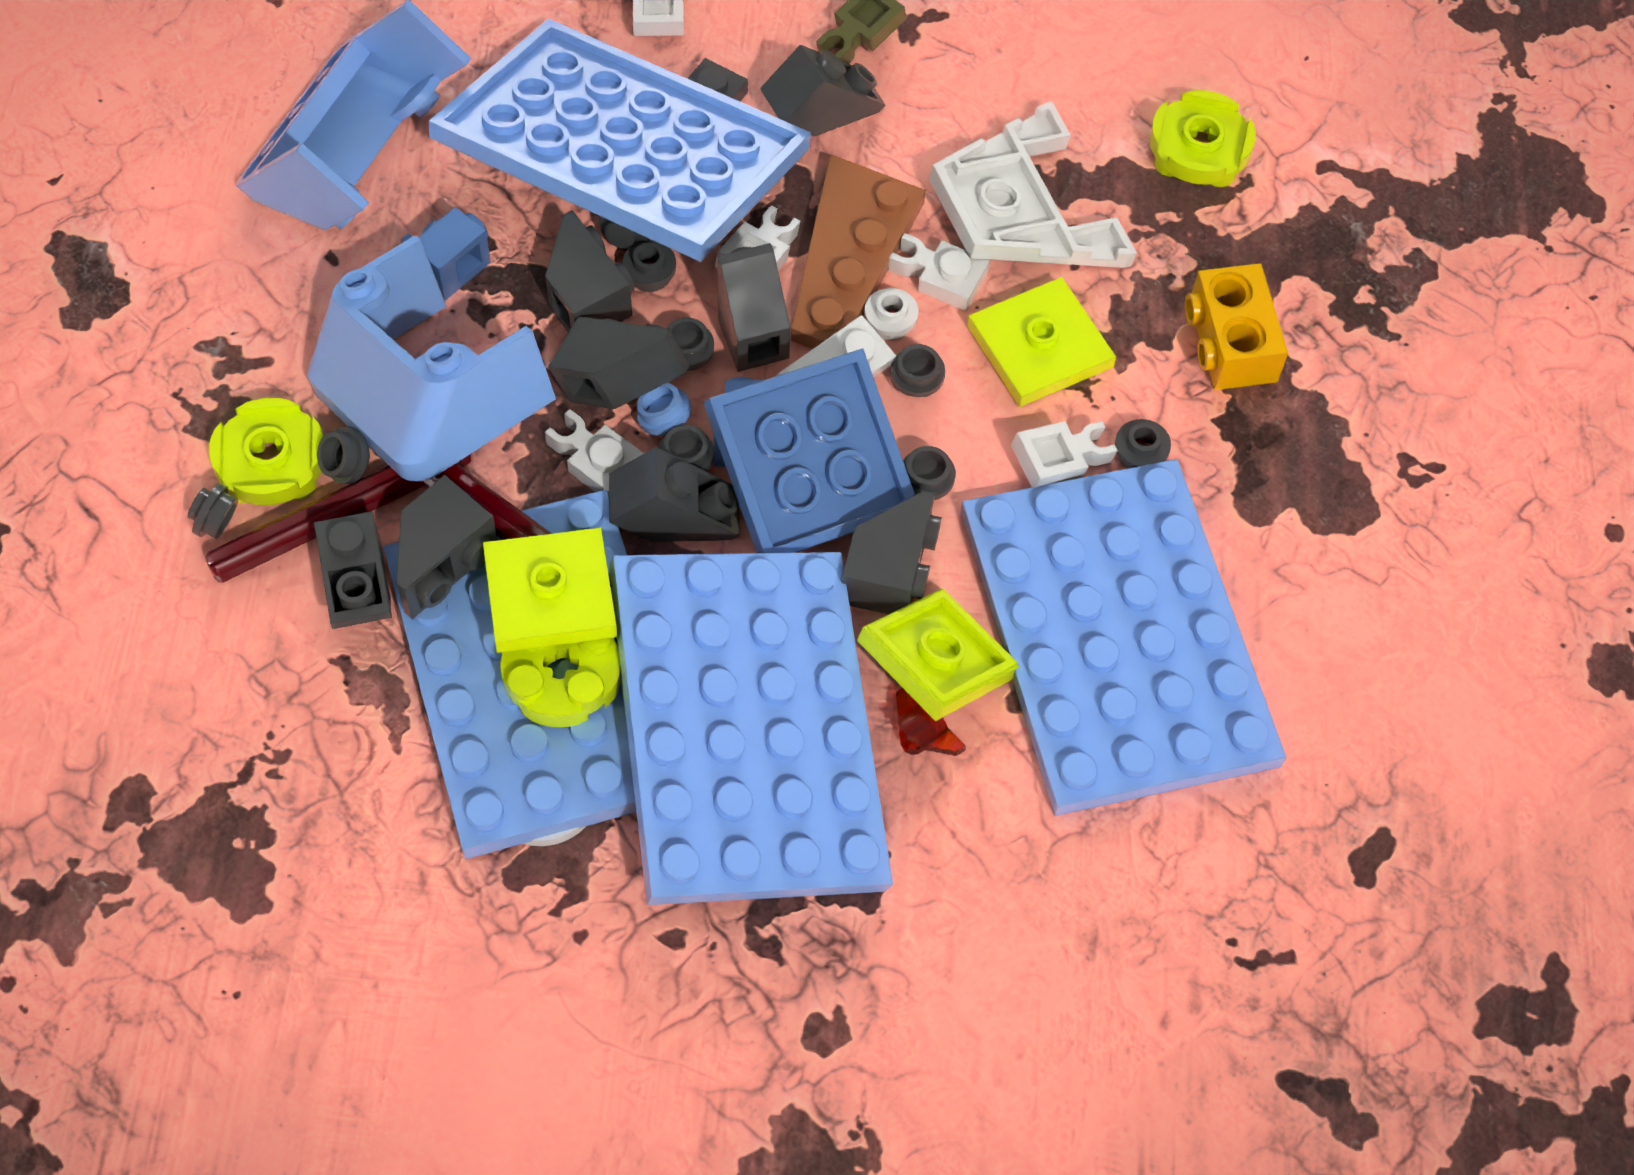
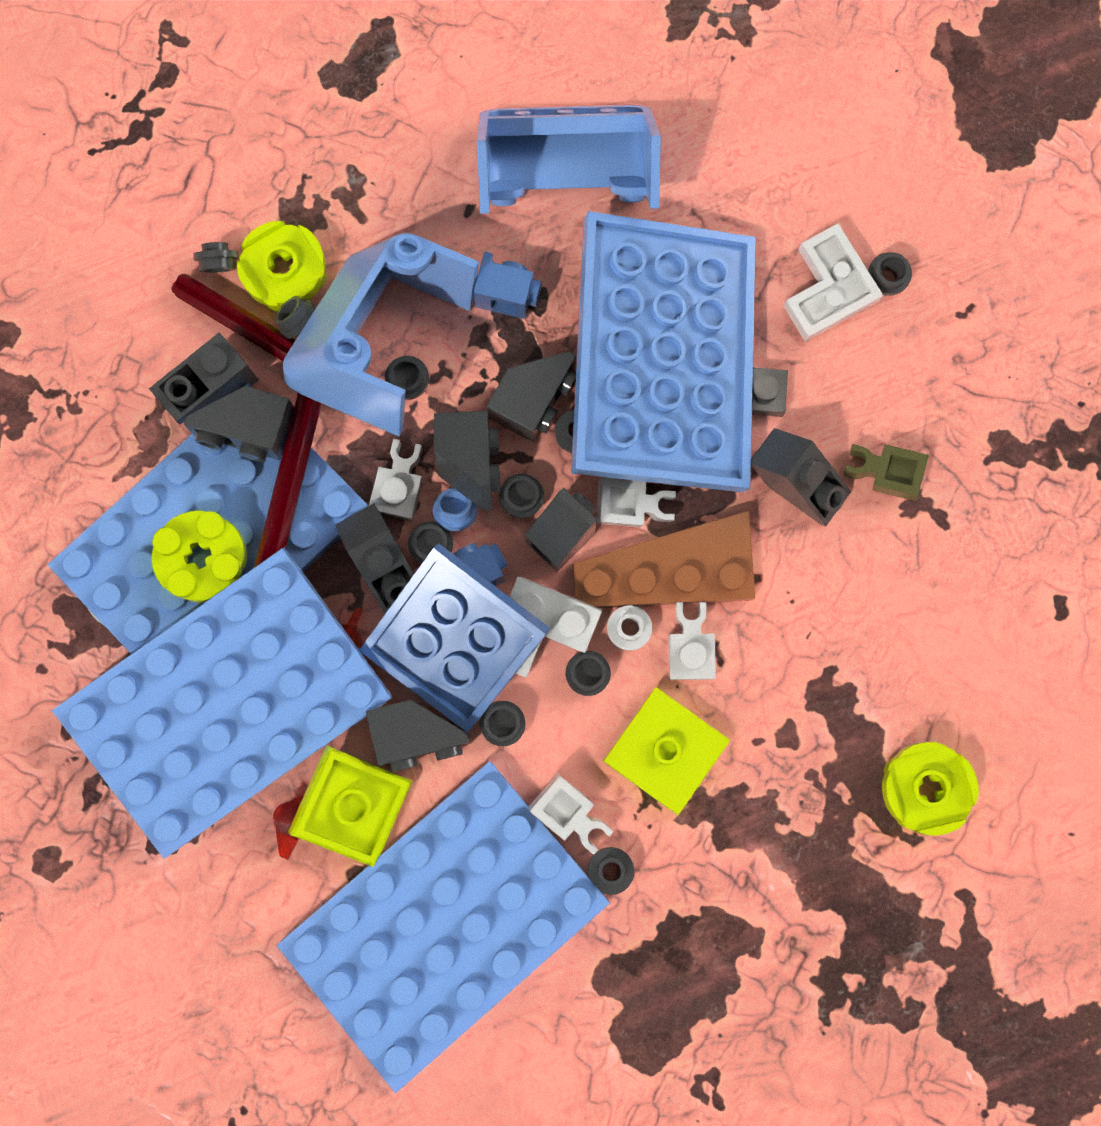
camera: 65 degrees right, 20 degrees up
neon yellow plate [483,527,617,653] -> none
white wing [929,102,1137,268] -> none
yellow brick [1185,263,1288,390] -> none

